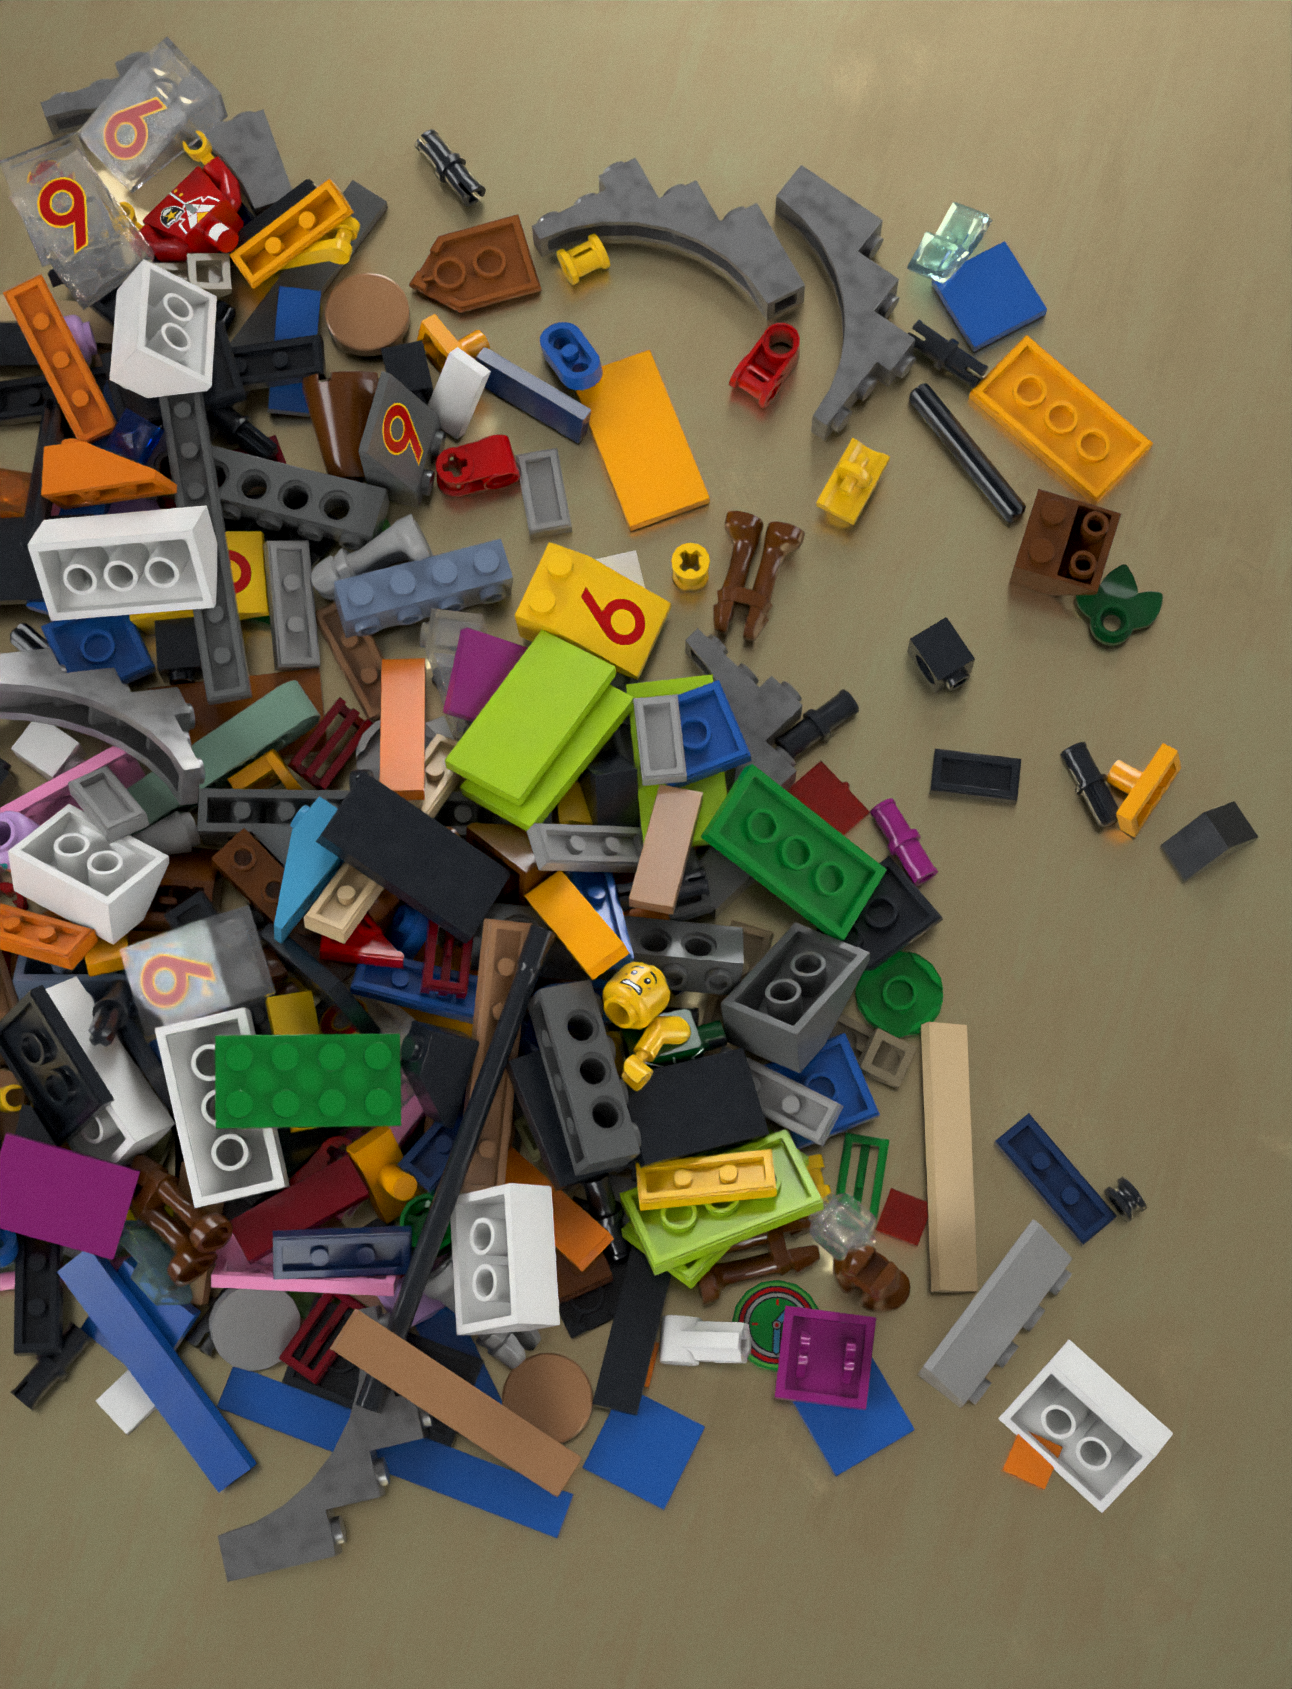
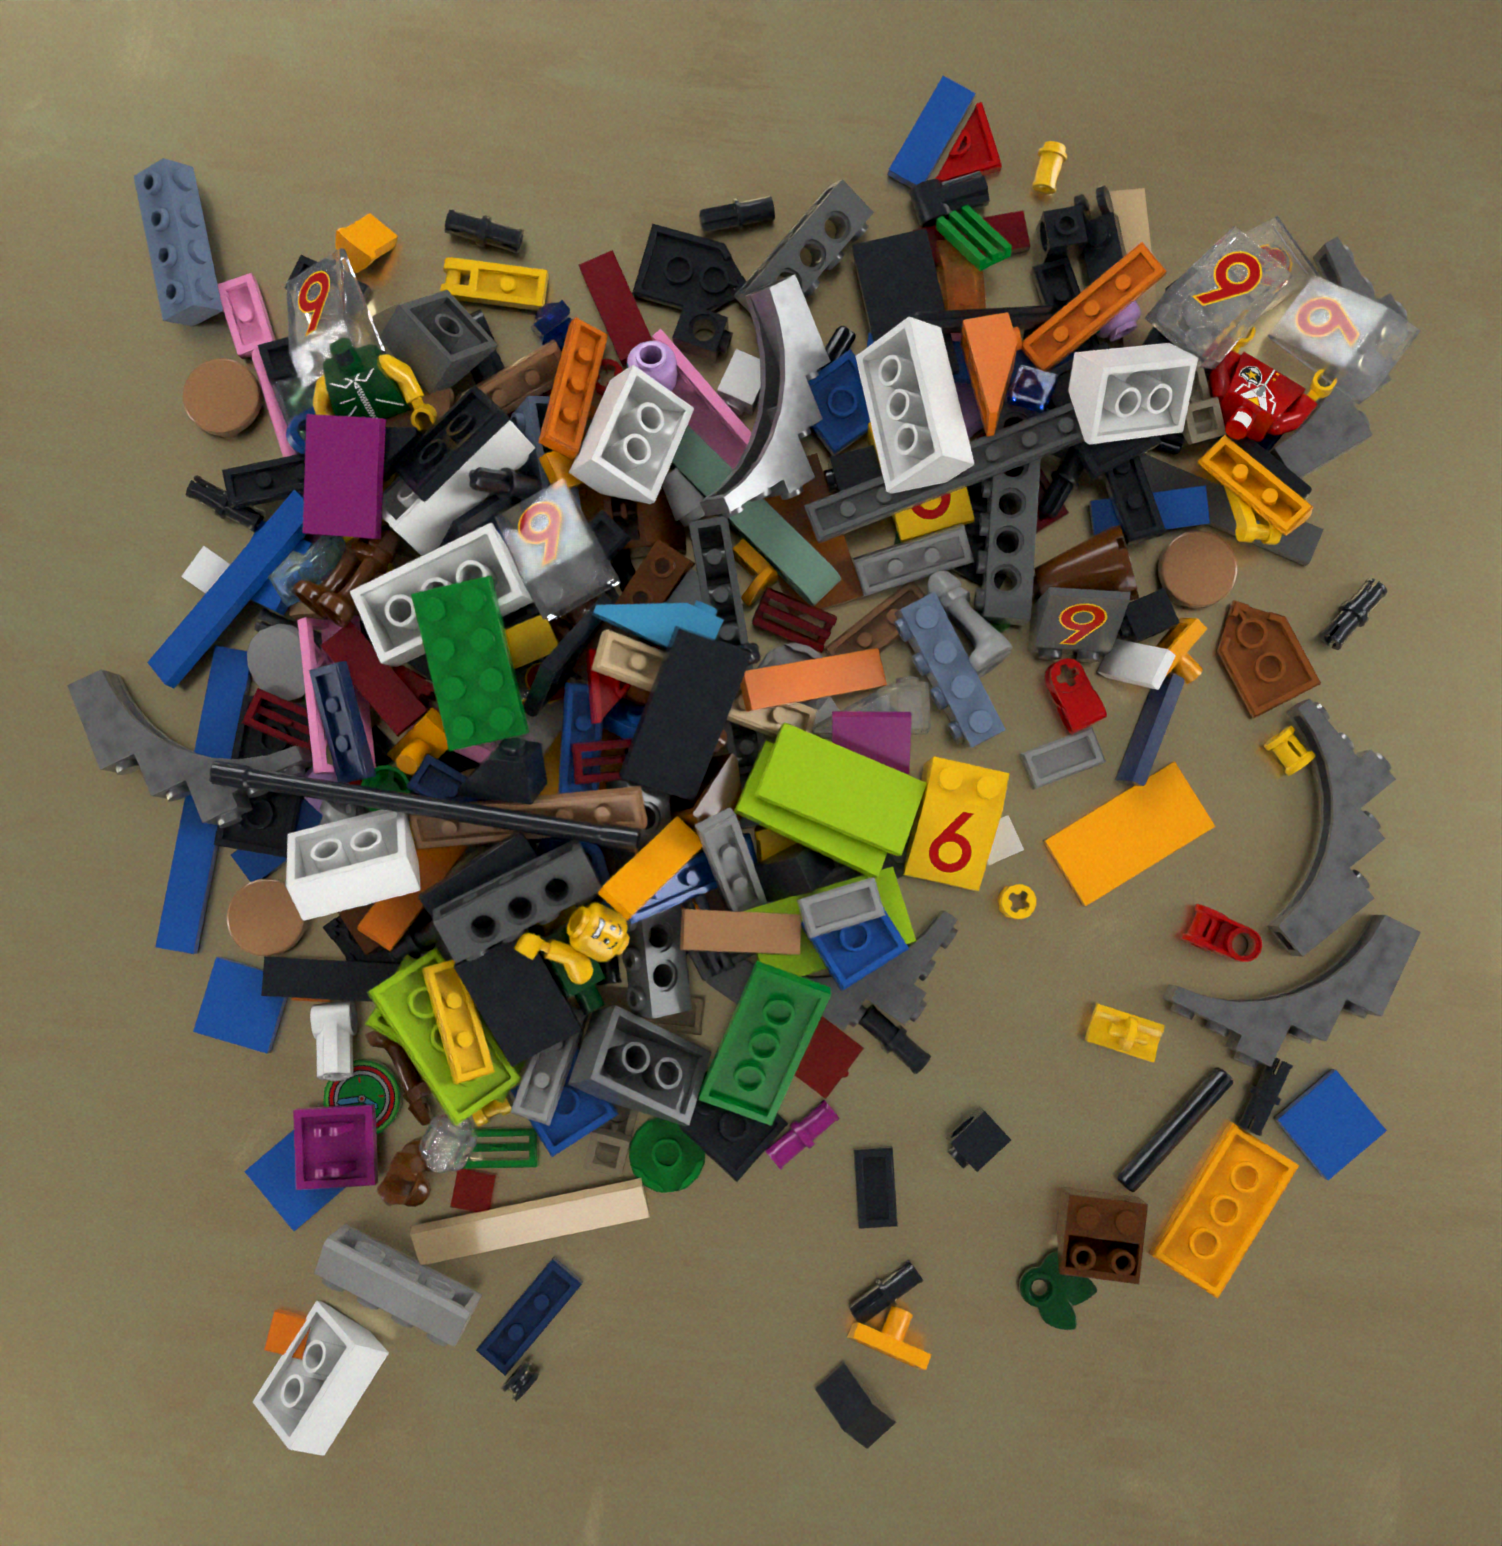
camera: 75 degrees right, 10 degrees up
light grey tile [68,765,149,844] -> none
medium nougat tile [330,1309,582,1497] -> none
blue plate [540,322,603,390] -> none
reddish brown piece [713,511,805,641] -> none
clear light blue slope [907,201,993,284] -> none

